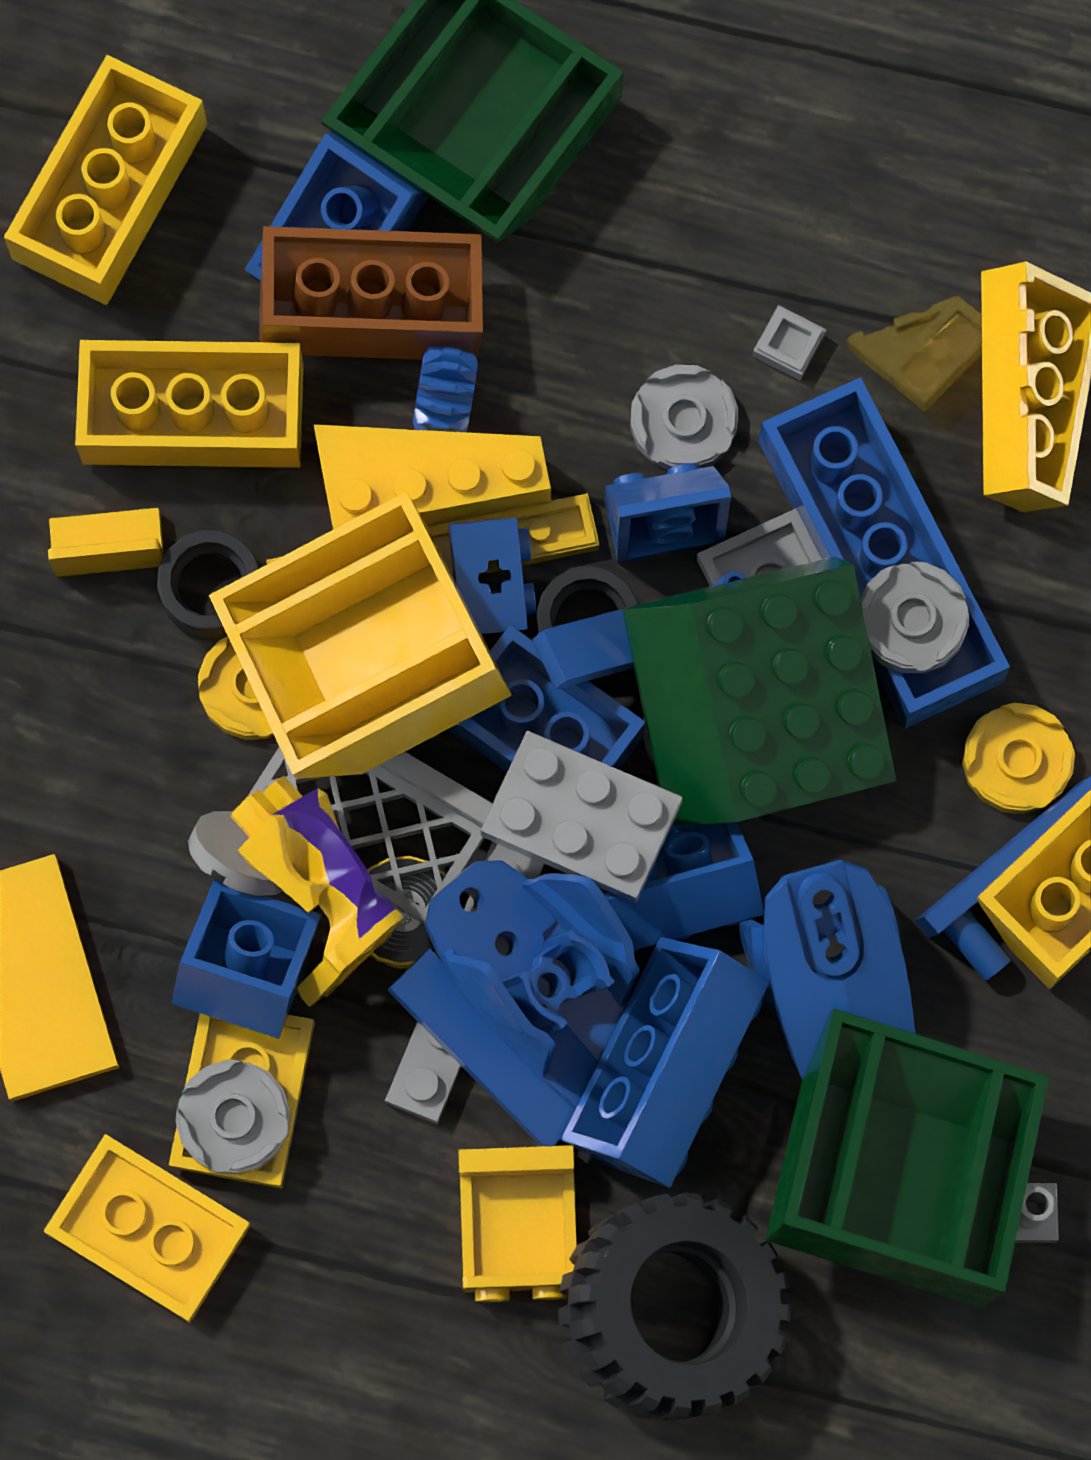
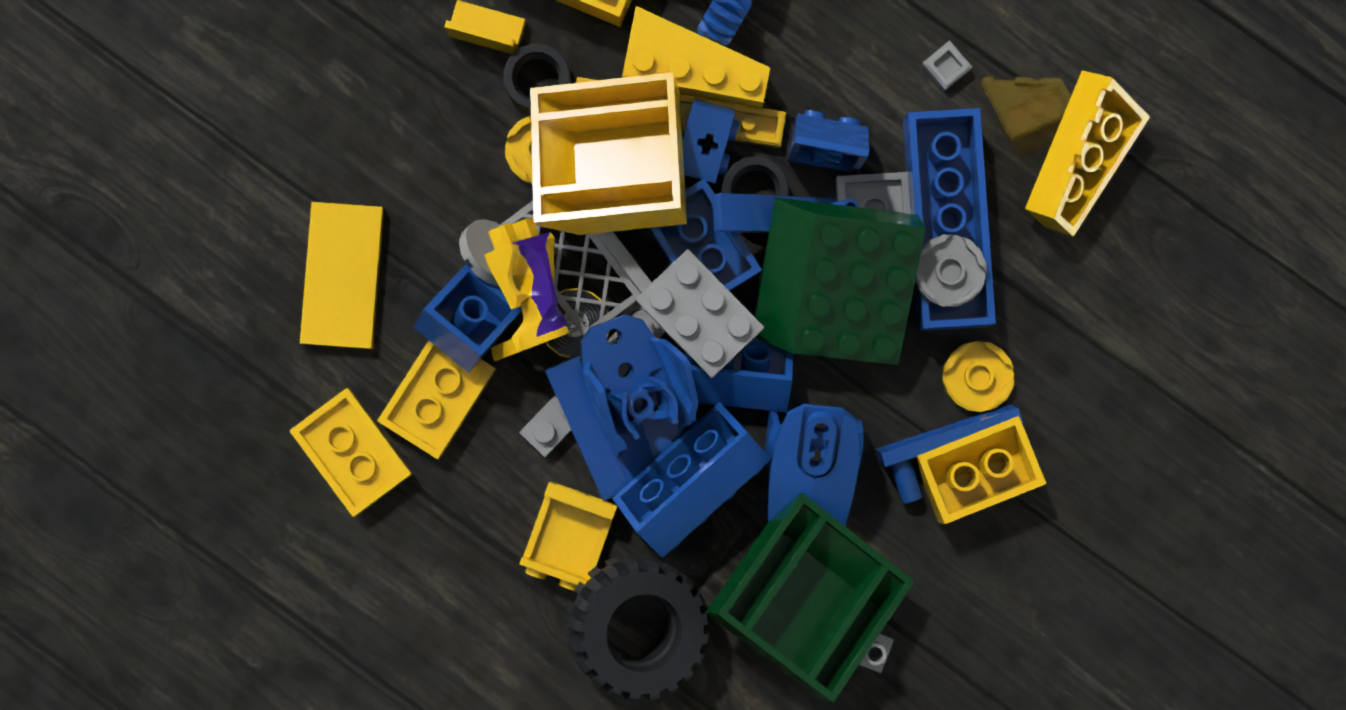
camera: 20 degrees right, 10 degrees up
light grey tile [175,1060,290,1175] -> none
light grey tile [630,365,738,470] -> none

